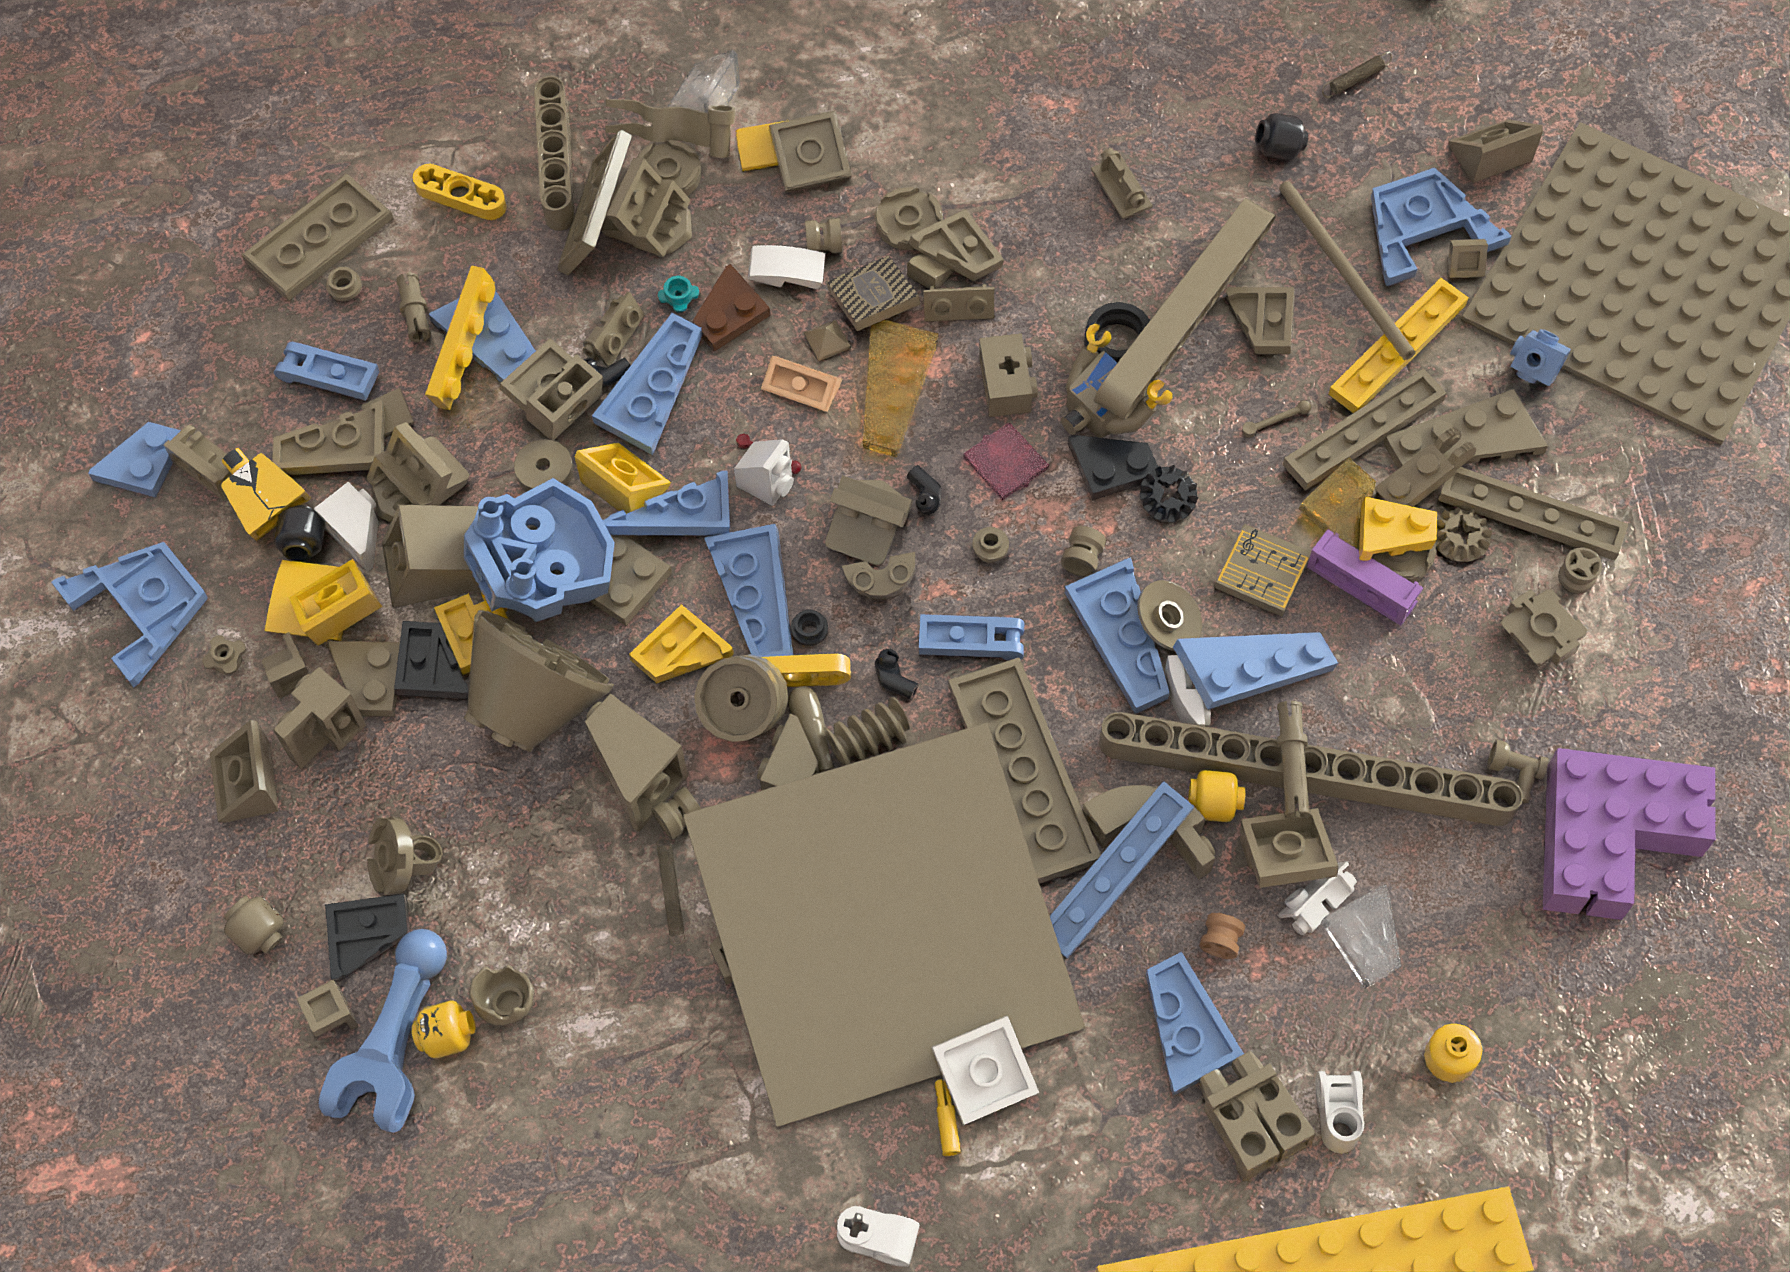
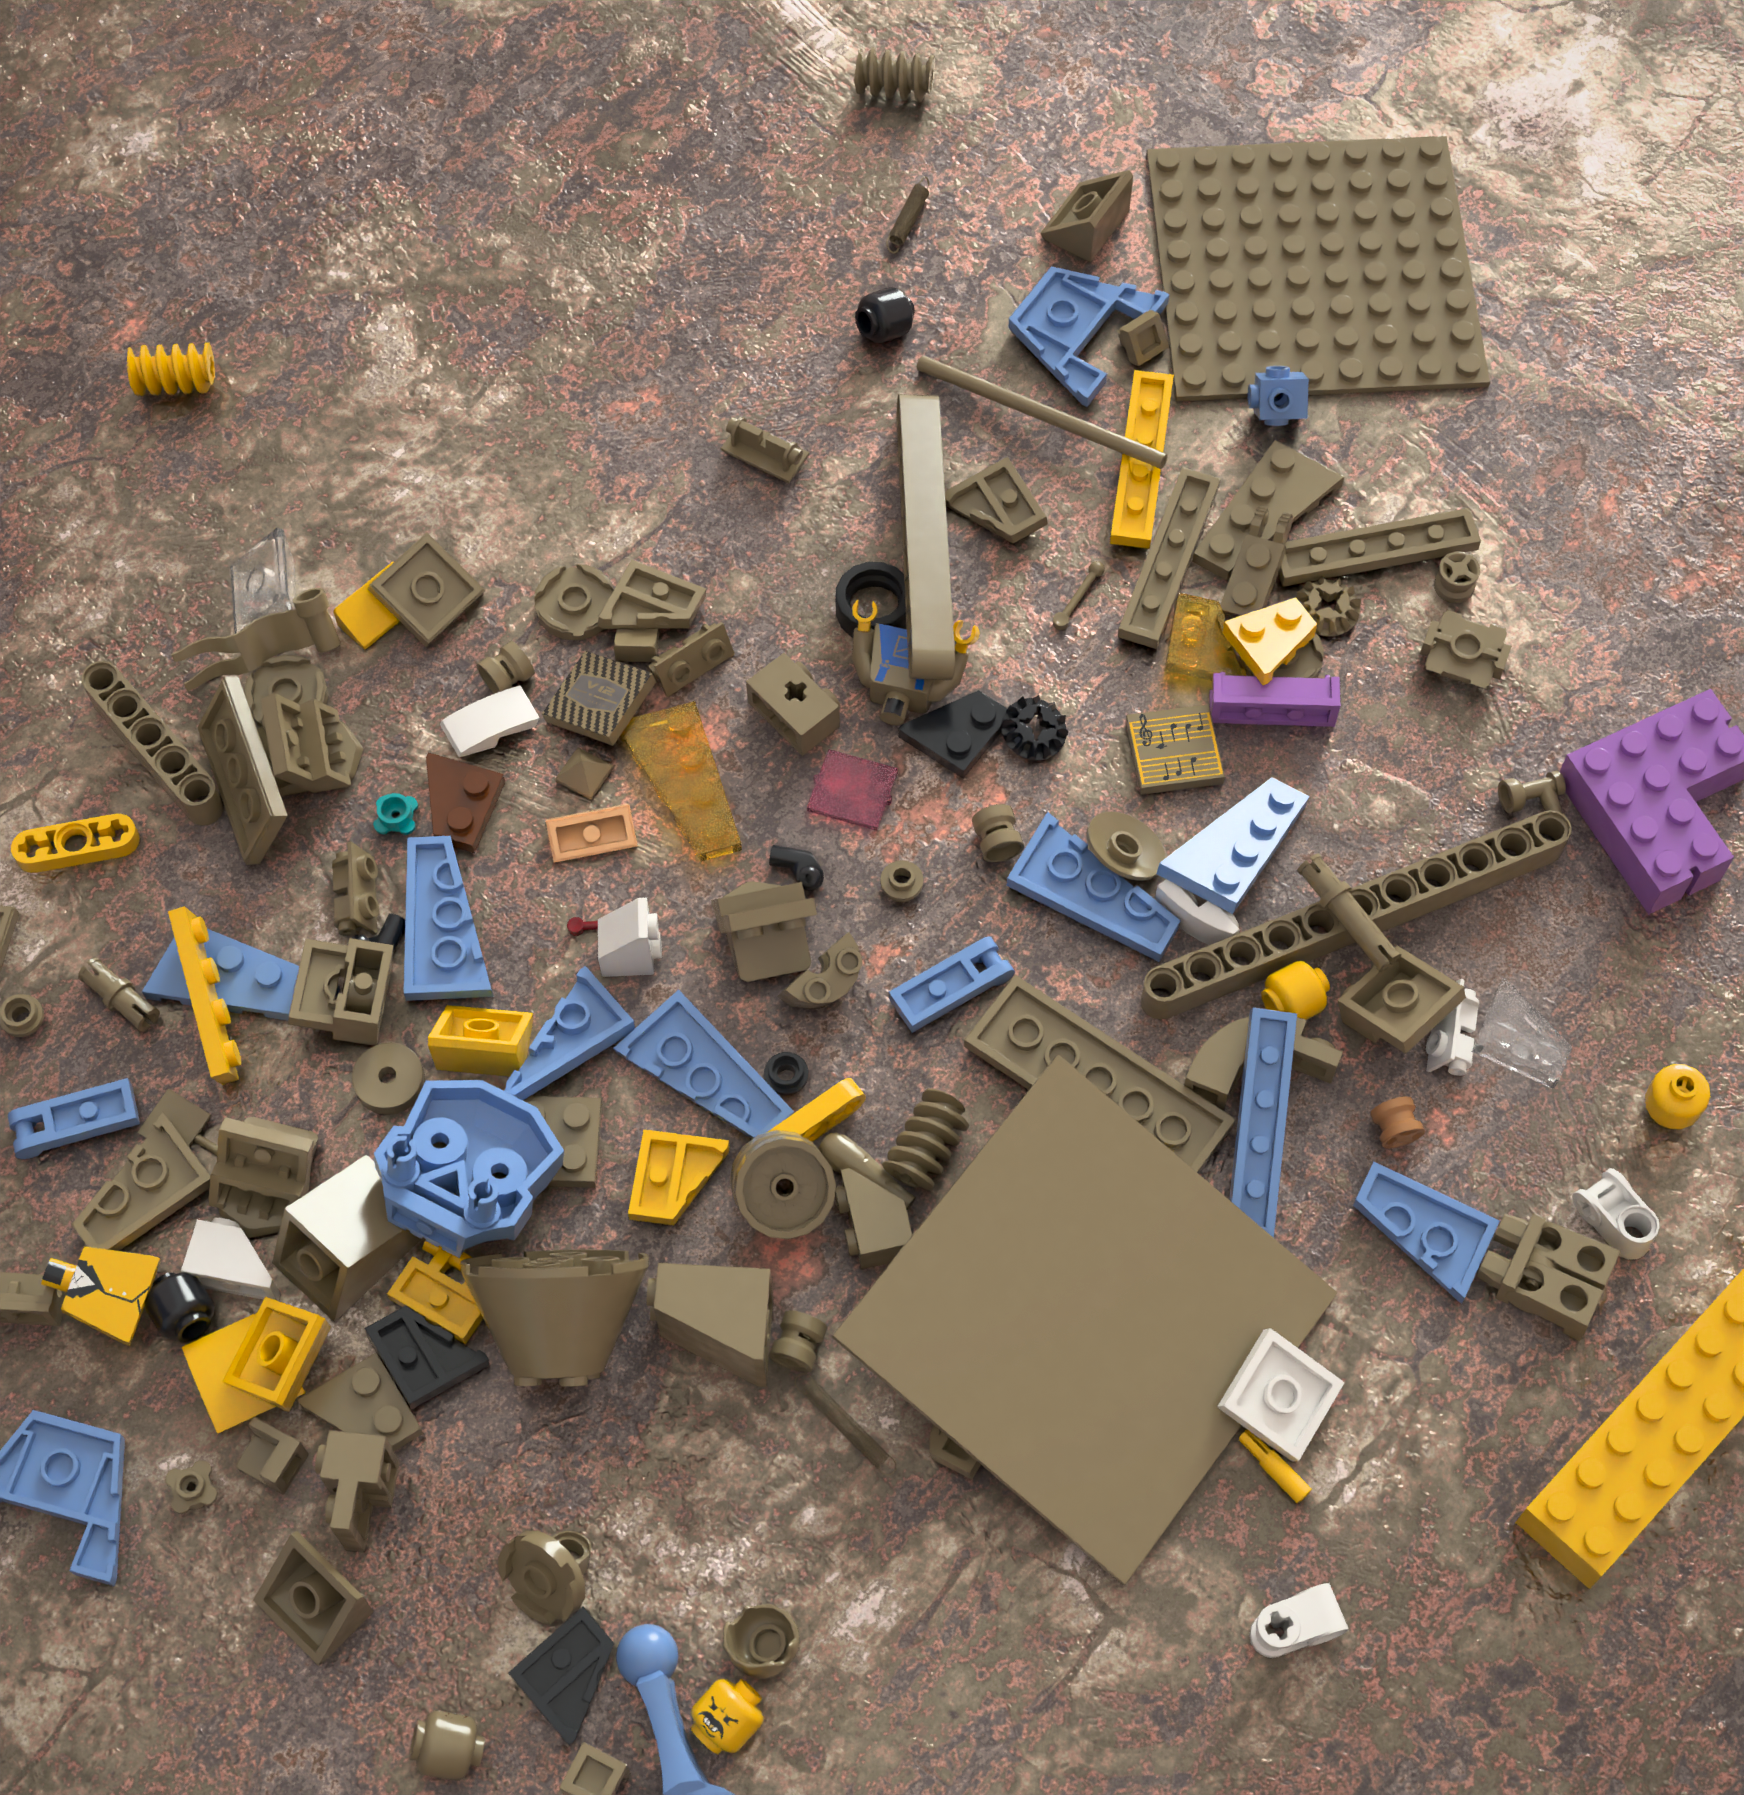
camera: 35 degrees left, 0 degrees up
black arm [874,649,919,700] -> none

